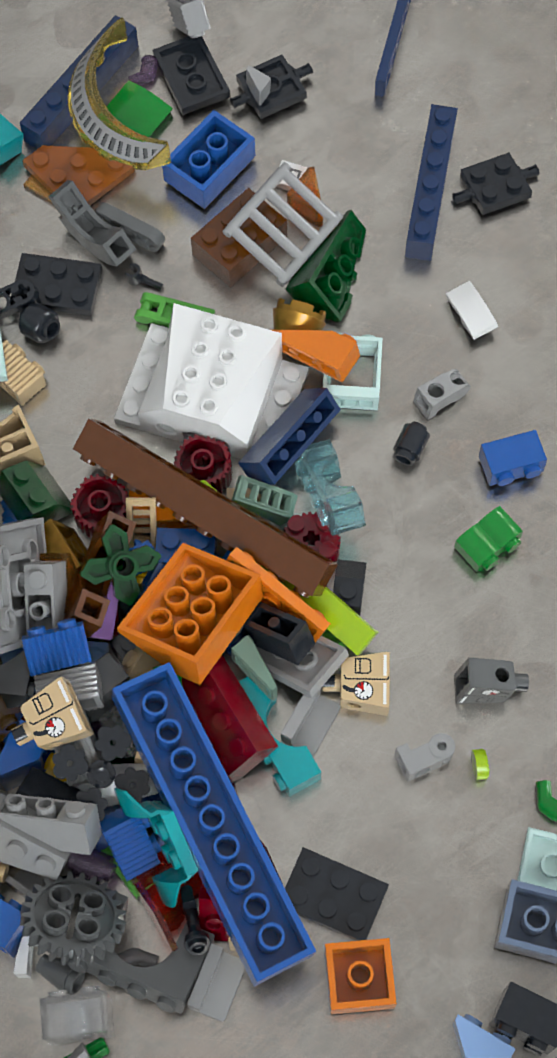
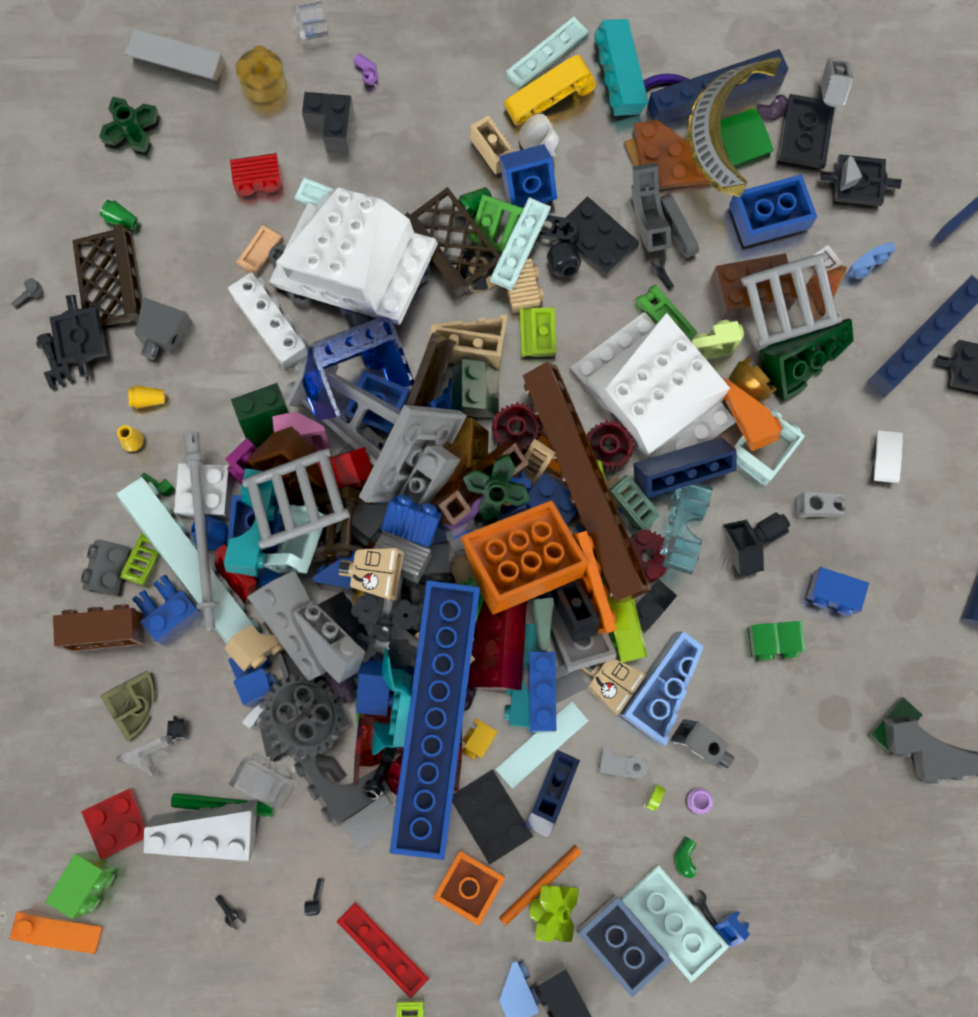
camera: 30 degrees right, 10 degrees up
none -> clear brick [445,518,483,557]
none -> yellow brick [462,718,498,760]
none -> light aqua tile [495,702,589,789]
none -> orange bar [499,845,582,926]
none -> lime plate [520,307,557,357]
none -> dark blue slope [524,750,580,837]
none -> blue brick [528,652,557,732]
none -> lime plant [529,884,579,942]
none -> light blue wedge [619,631,704,746]
none -> dark purple piece [643,73,689,90]
none -> lavender plate [687,788,713,814]
none -> yellowish green plate [691,320,744,360]
none -> black slope [723,519,764,576]
none -> medium blue slope [846,241,896,279]

